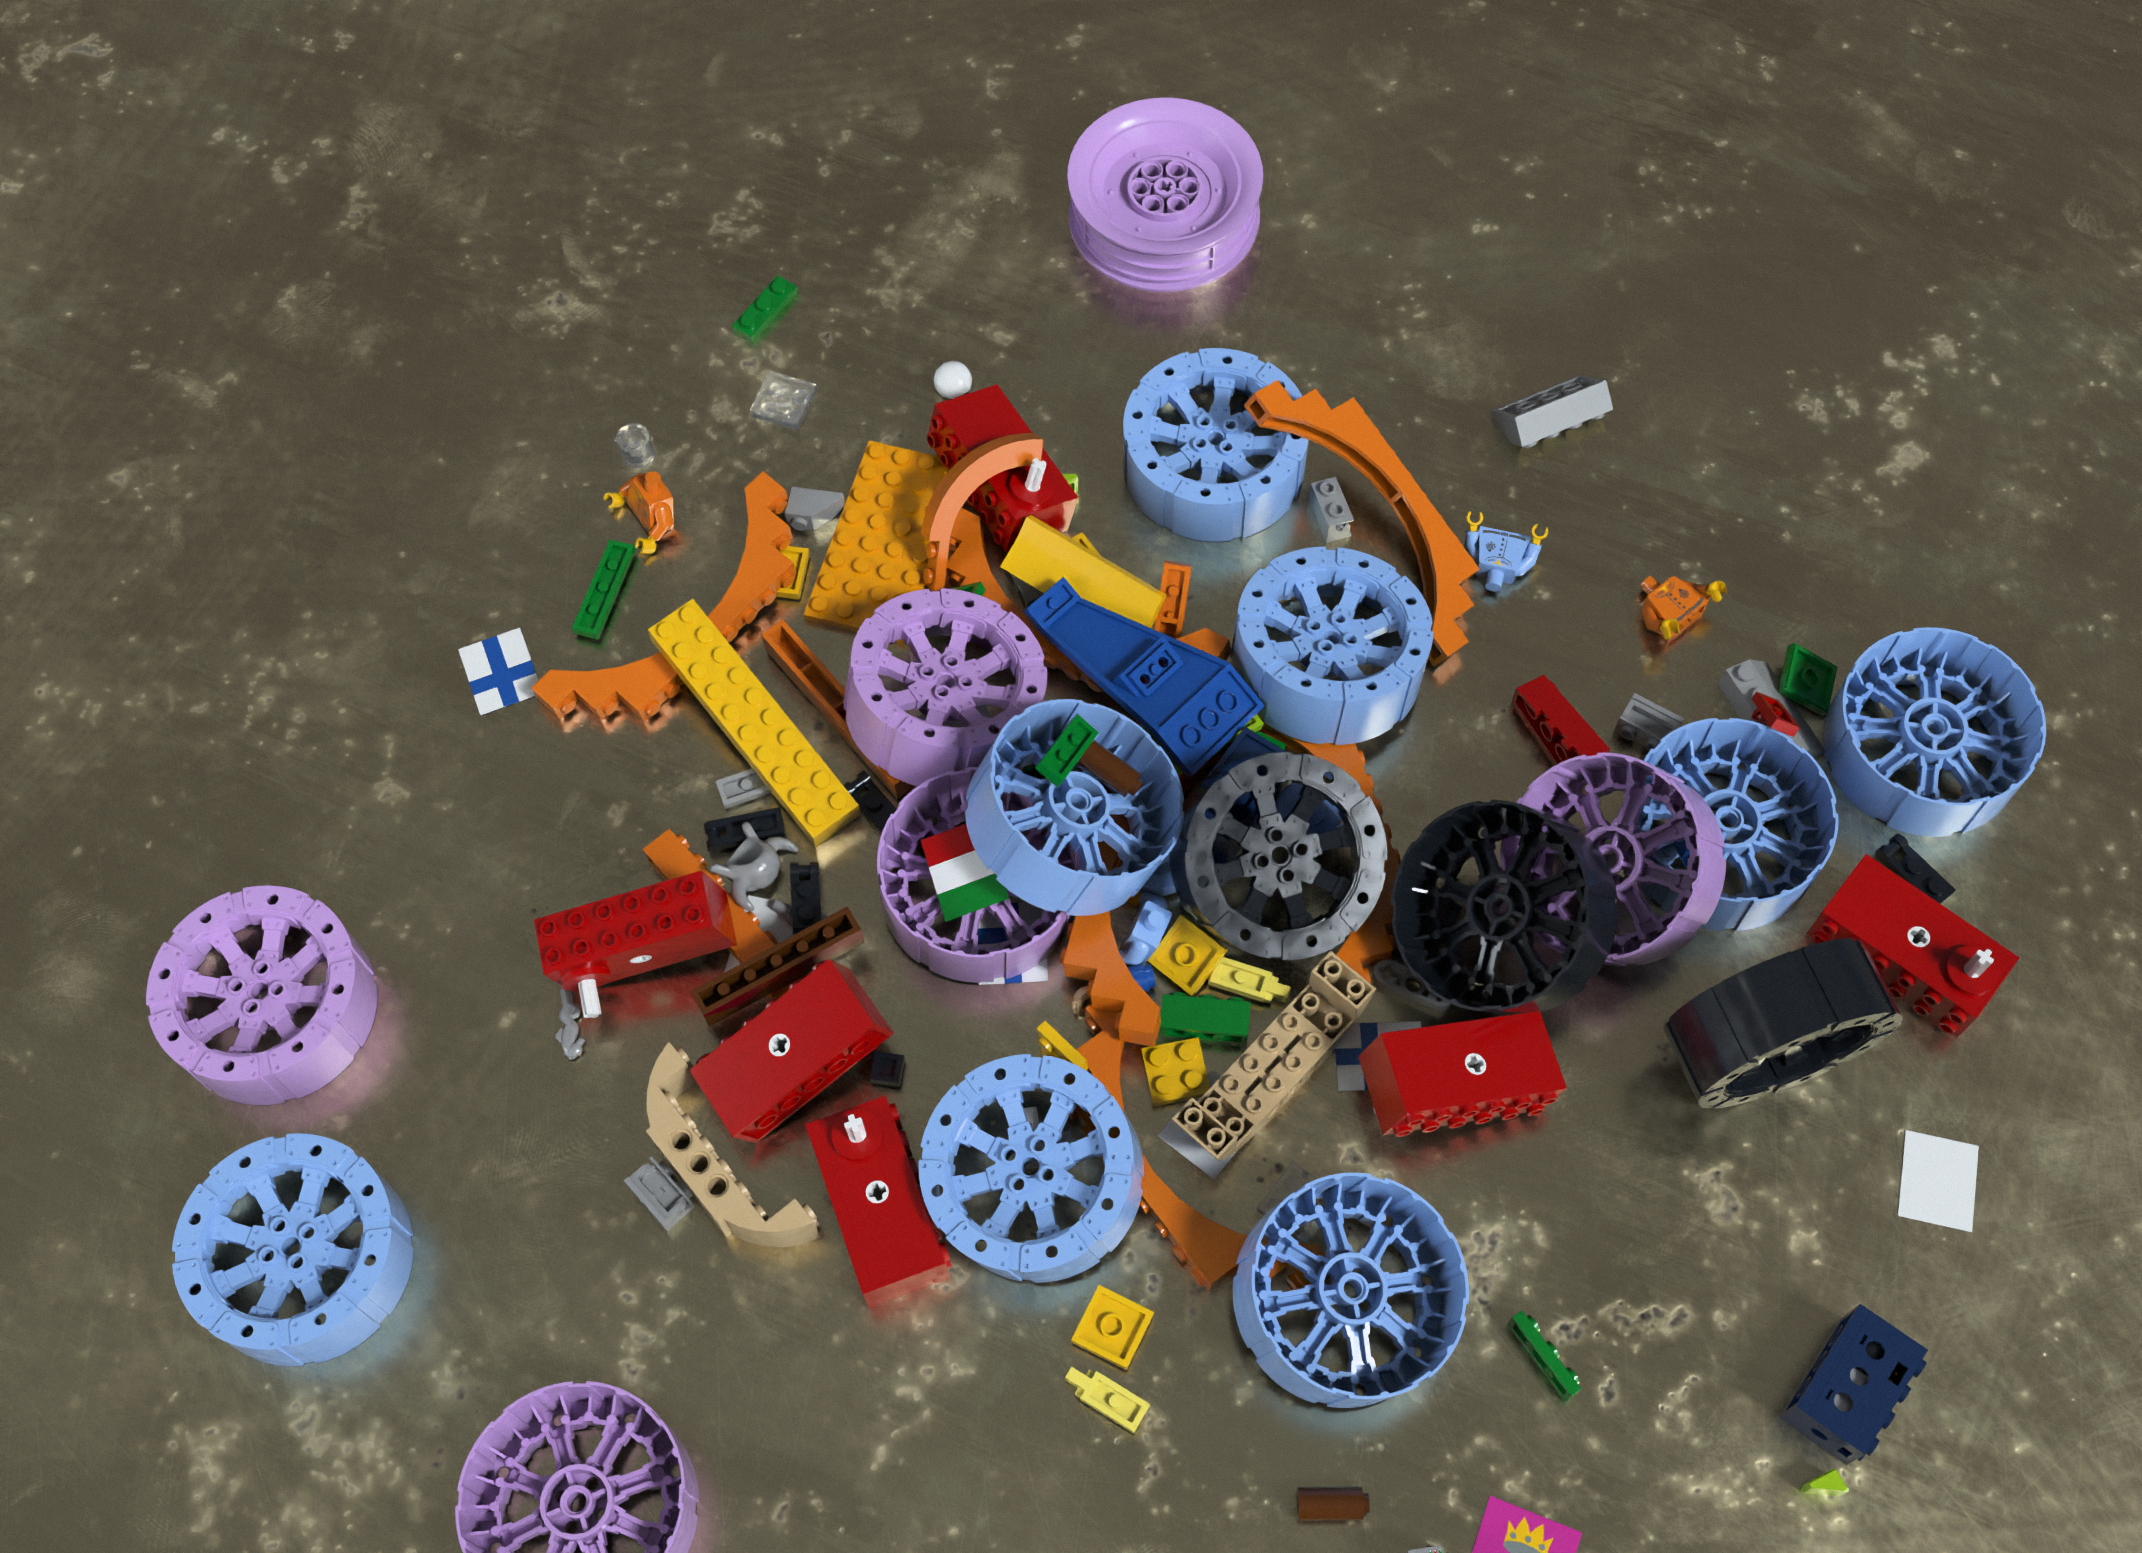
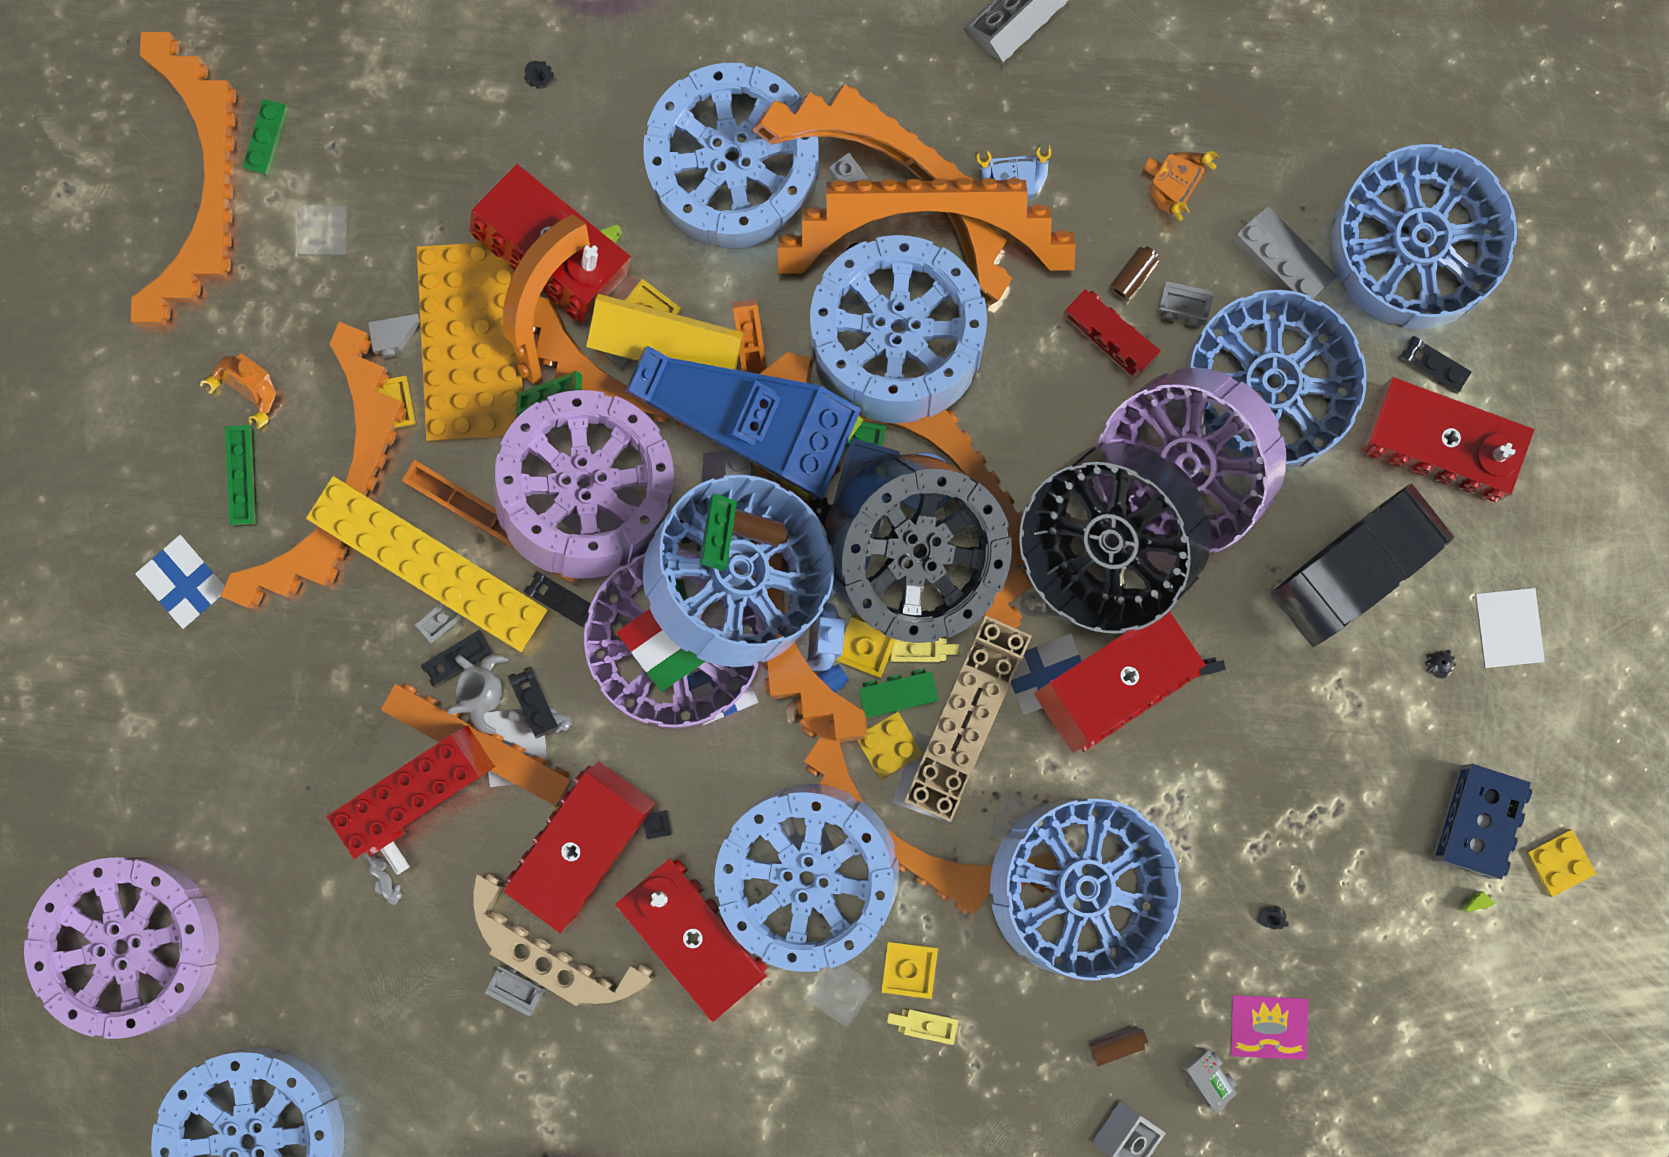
camera: 20 degrees left, 20 degrees up
clear piece [614,423,655,469] -> none
reddish brown brick [690,906,865,1027] -> none
white hair [934,360,972,399] -> none
yellow plate [1036,1021,1088,1071] -> none
green plate [1508,1310,1581,1402] -> none
red plate [1751,691,1800,737] -> none
green tile [1778,643,1838,716] -> none
none -> orange arch [131,32,236,327]
none -> black animal [524,60,554,88]
none -> orange arch [778,178,1075,274]
none -> clear plate [806,963,875,1028]
none -> reddish brown brick [1109,246,1159,301]
none -> black plate [1198,657,1226,677]
none -> black animal [1258,905,1289,930]
none -> black animal [1426,650,1457,679]
none -> yellow plate [1526,829,1597,897]

